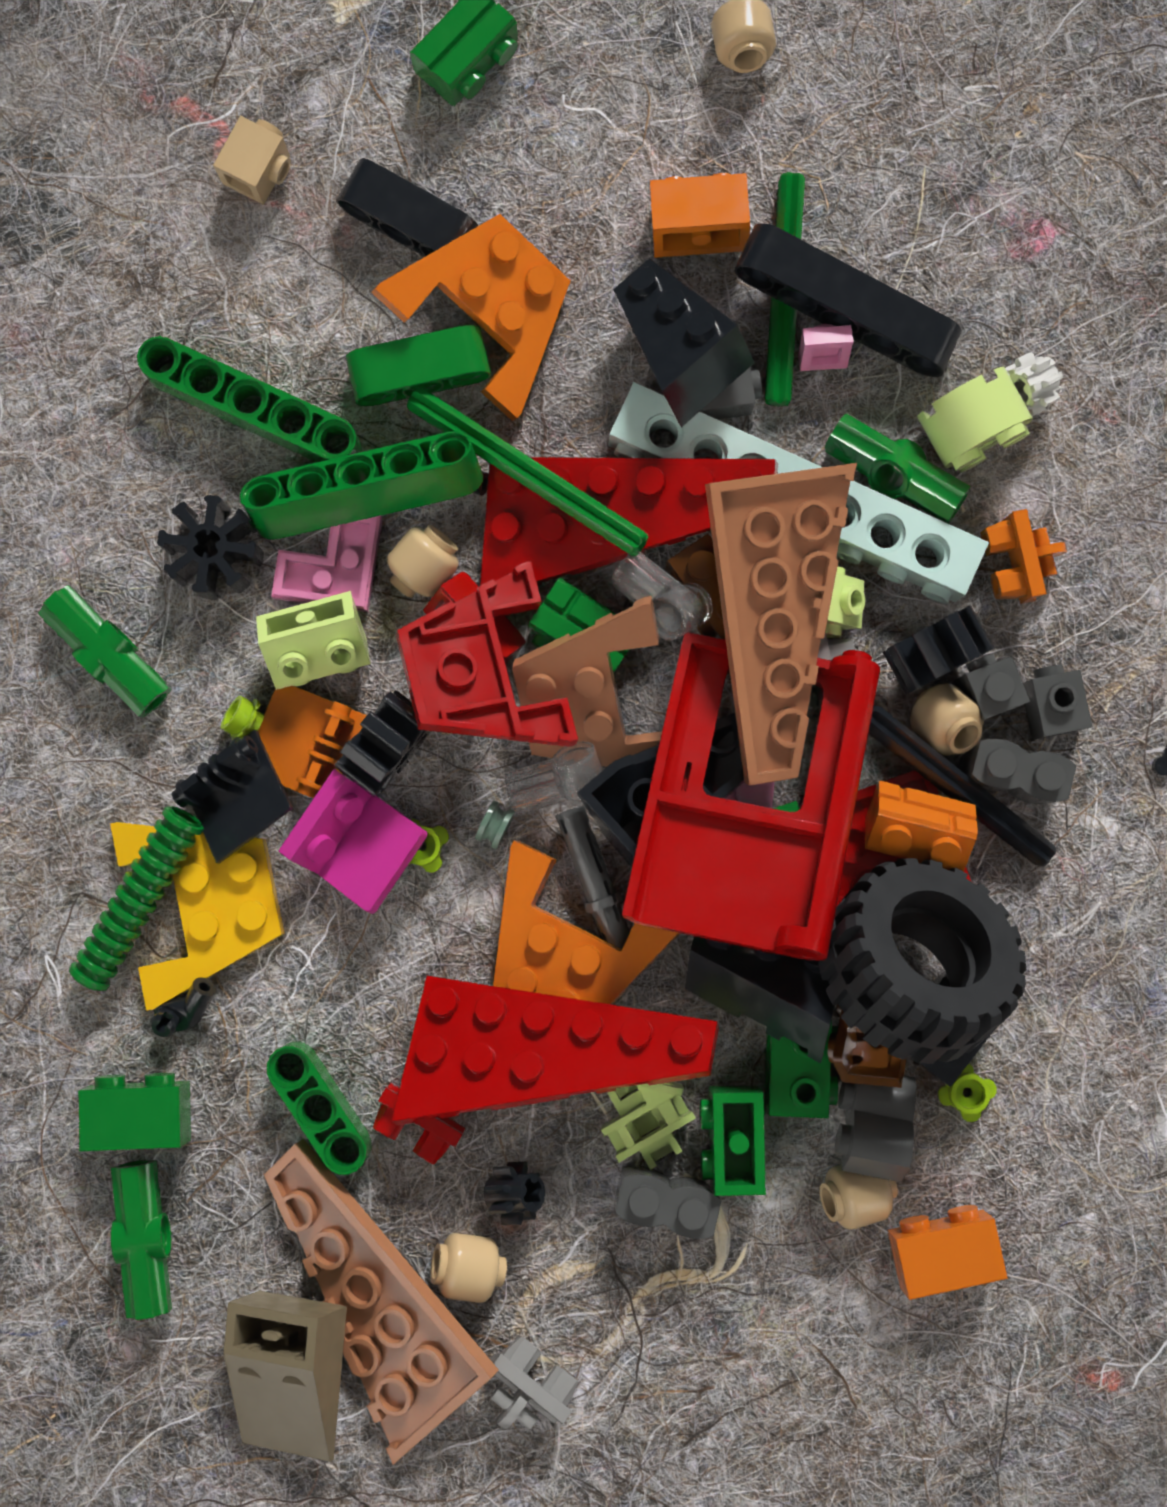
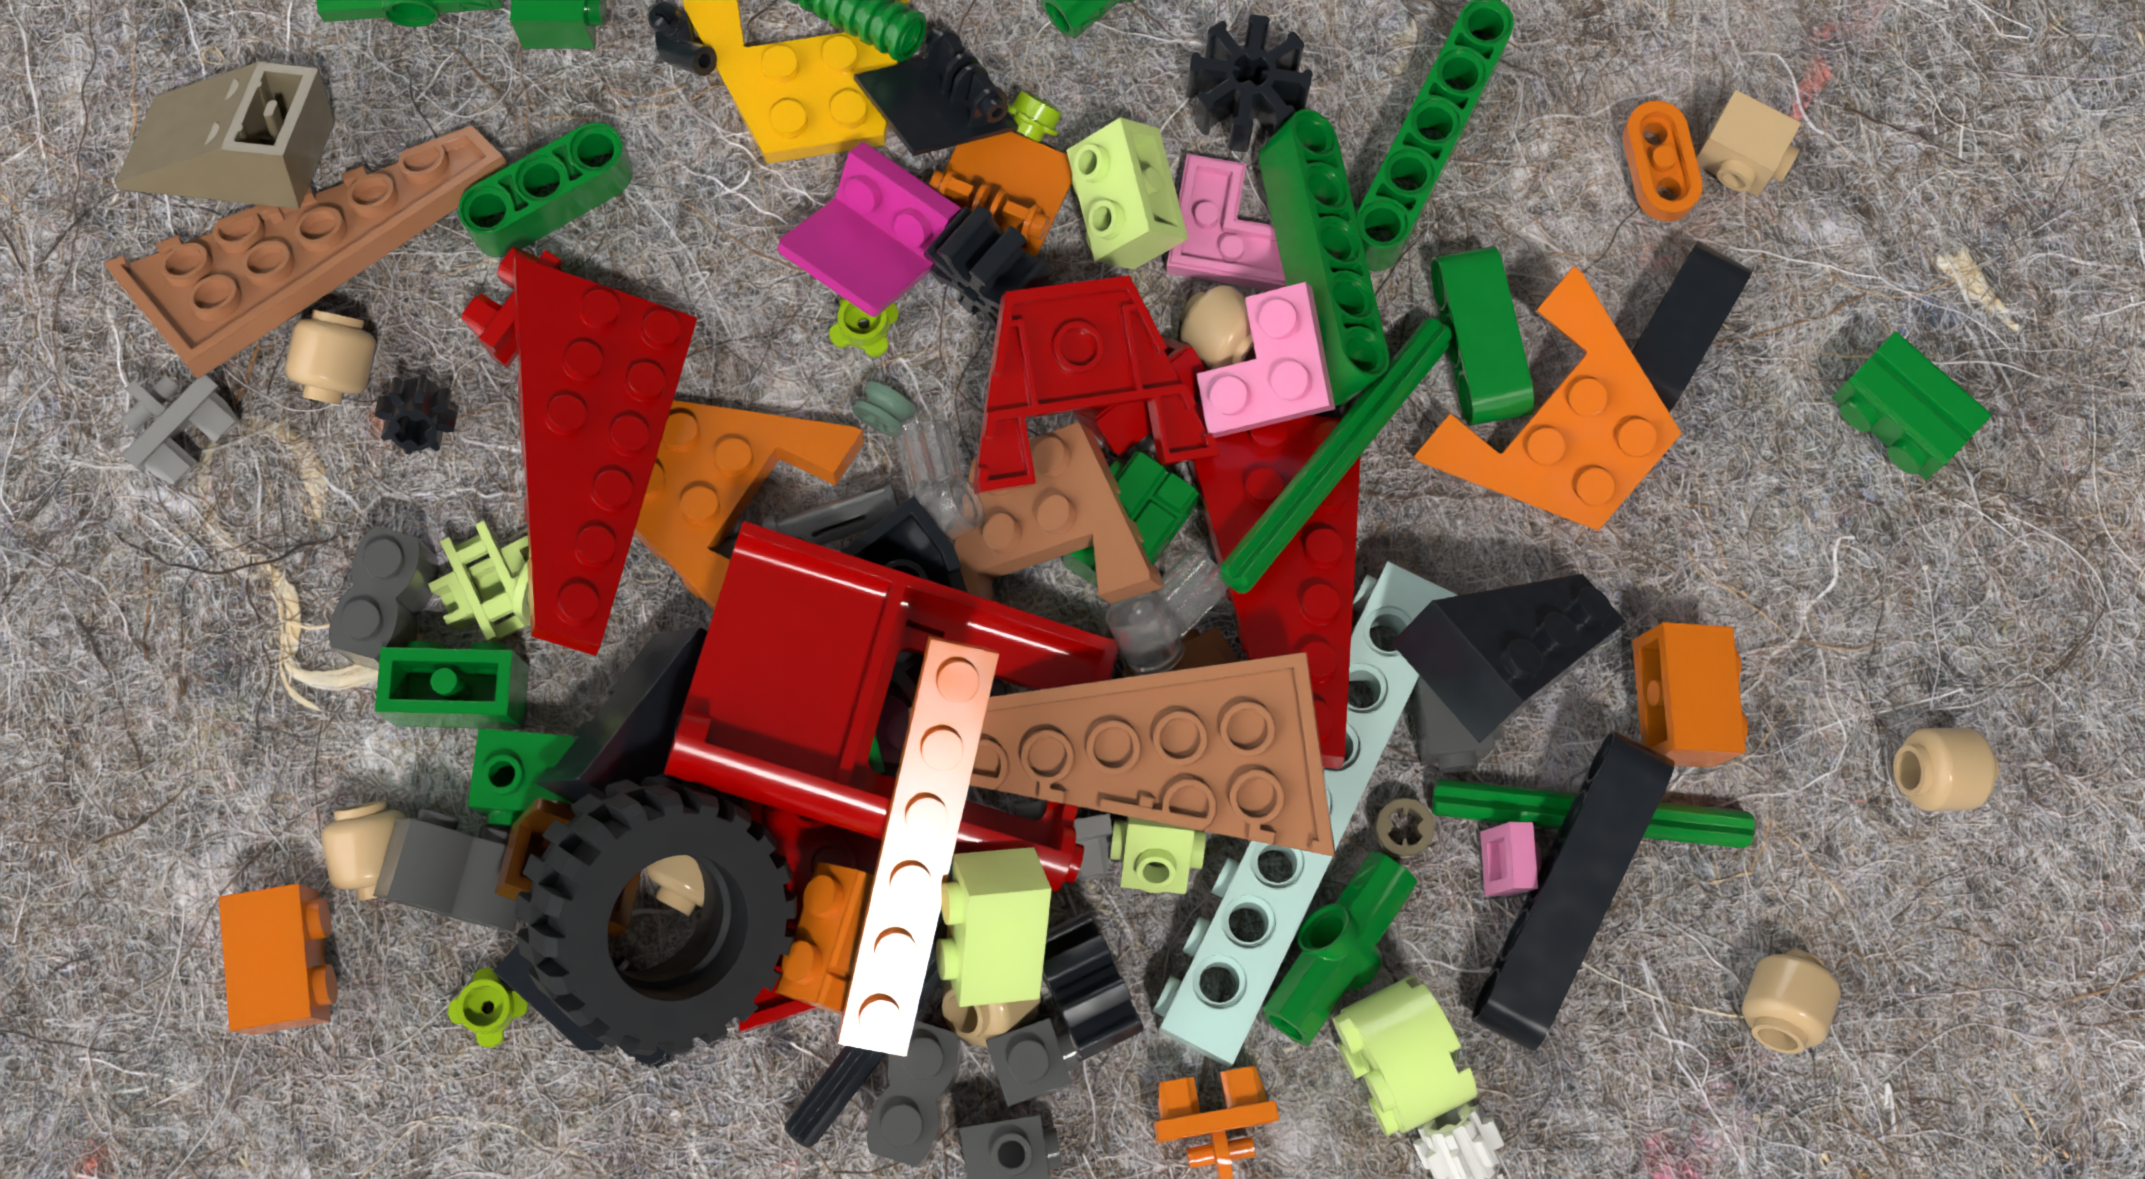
camera: 95 degrees right, 10 degrees down
none -> plate [837,636,999,1056]
none -> yellowish green brick [936,847,1052,1007]
none -> bright pink plate [1197,282,1335,438]
none -> dark tan bush [1372,798,1435,860]
none -> orange plate [1622,100,1703,222]
none -> tan head [1741,950,1841,1054]

